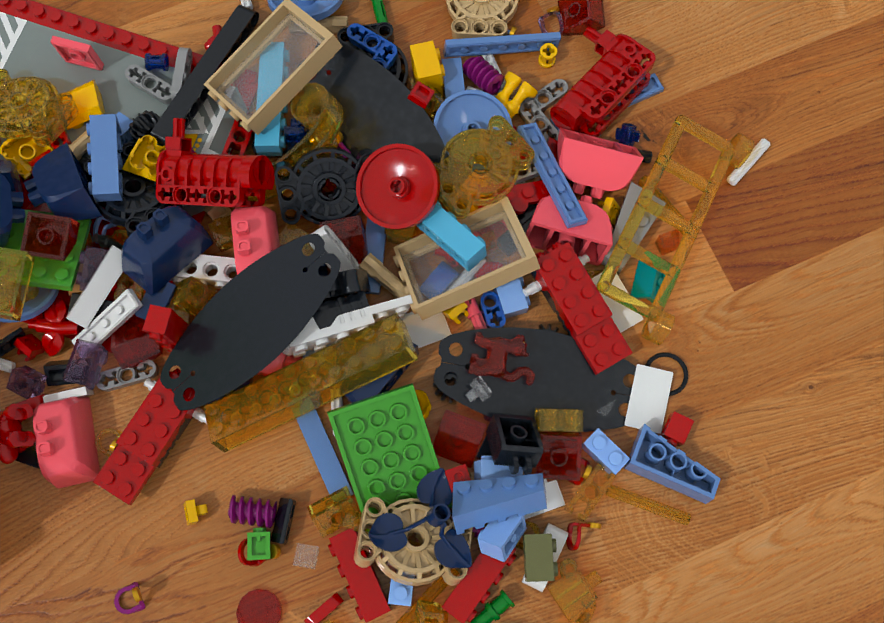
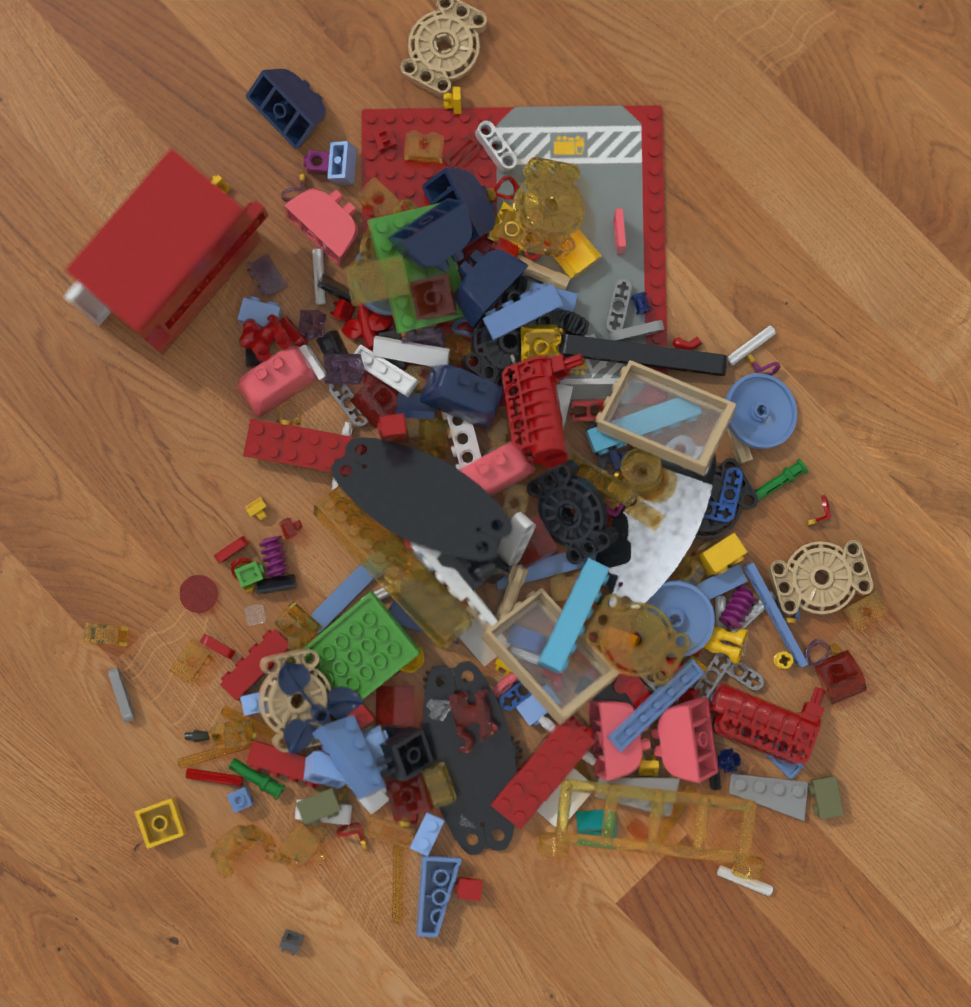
camera: 70 degrees right, 10 degrees up
pearl dark grey bar [92,233,123,250] -> none
magenta piece [114,582,146,614] -> none
red dish [356,144,440,230] -> none
red tile [407,81,435,109] -> none
white sticker [624,364,673,434] -> none
black tyre [645,352,688,396] -> none
none -> red beam [214,536,249,564]
none -> clear red tile [279,517,303,541]
none -> light grey wing [728,773,808,821]
none -> olive brick [808,775,844,819]

